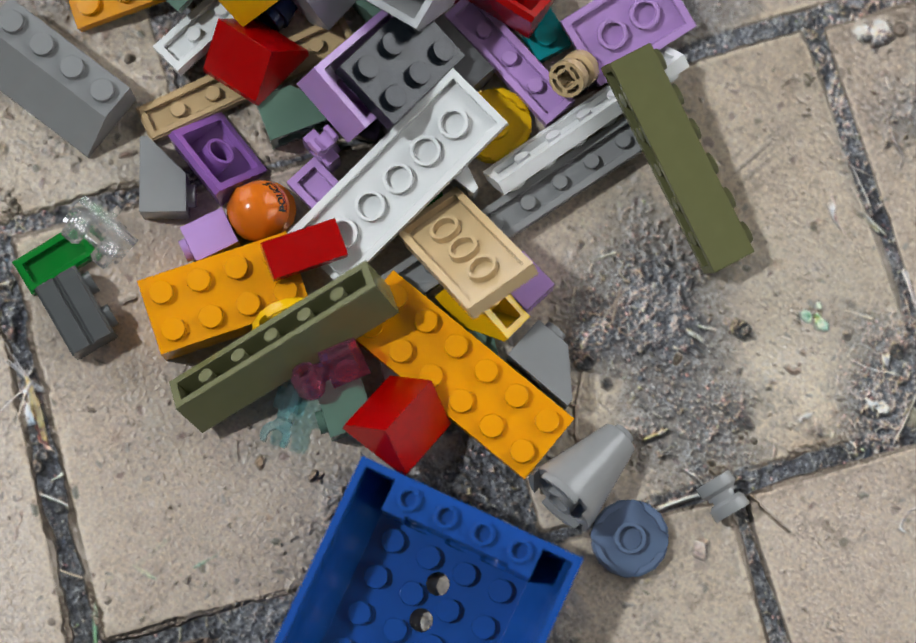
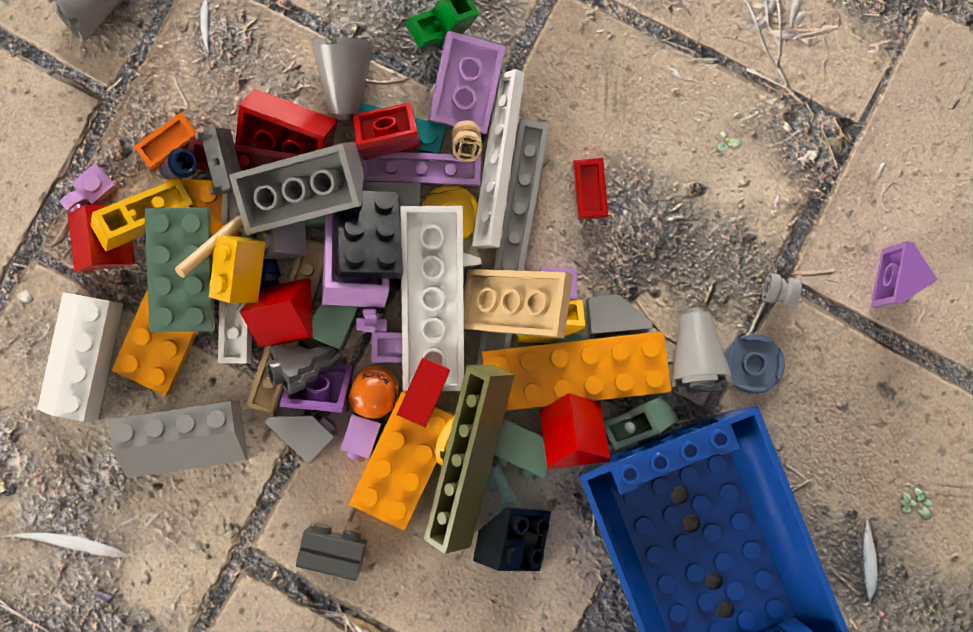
camera: 40 degrees left, 5 degrees up
green tile [12,222,100,296] -> none
clear hips [61,195,138,269] -> none
clear pink plate [291,337,371,401] -> none
olive brick [601,42,755,274] -> none
none -> dark grey rock [266,345,342,395]
none -> black slope [473,507,551,571]
none -> red tile [573,158,609,220]
none -> sand green slope [603,393,678,450]
none -> medium lavender slope [871,241,938,308]

